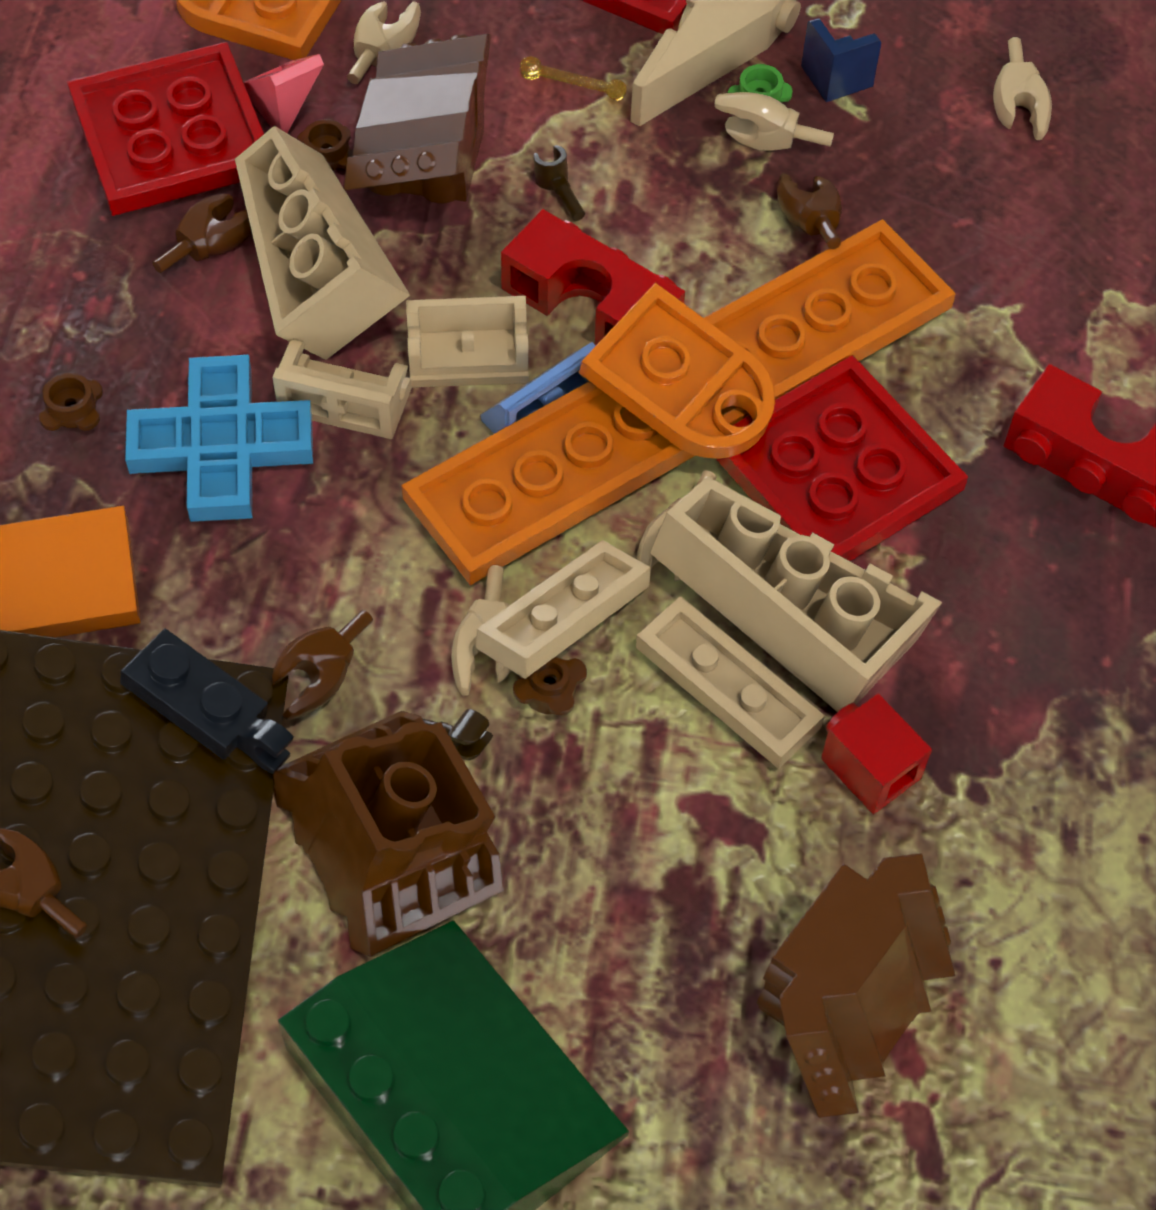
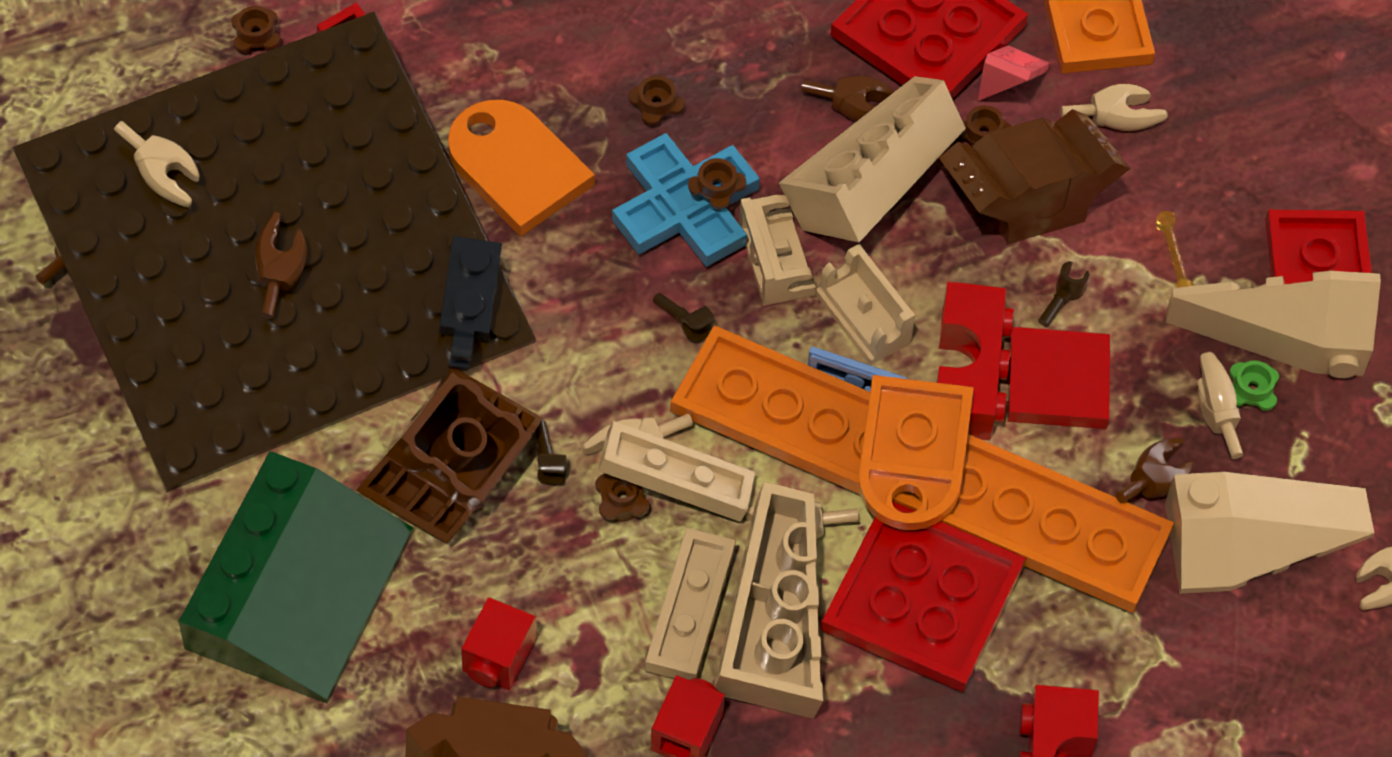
camera: 60 degrees right, 0 degrees up
reddish brown hand [272,610,373,720] -> none
dark blue panel [801,18,882,102] -> none
none -> red brick [461,597,537,691]
none -> dark brown hand [653,292,715,342]
none -> reddish brown plate [688,158,746,210]
none -> red tile [1007,327,1110,429]
none -> tan wedge [1165,472,1374,594]

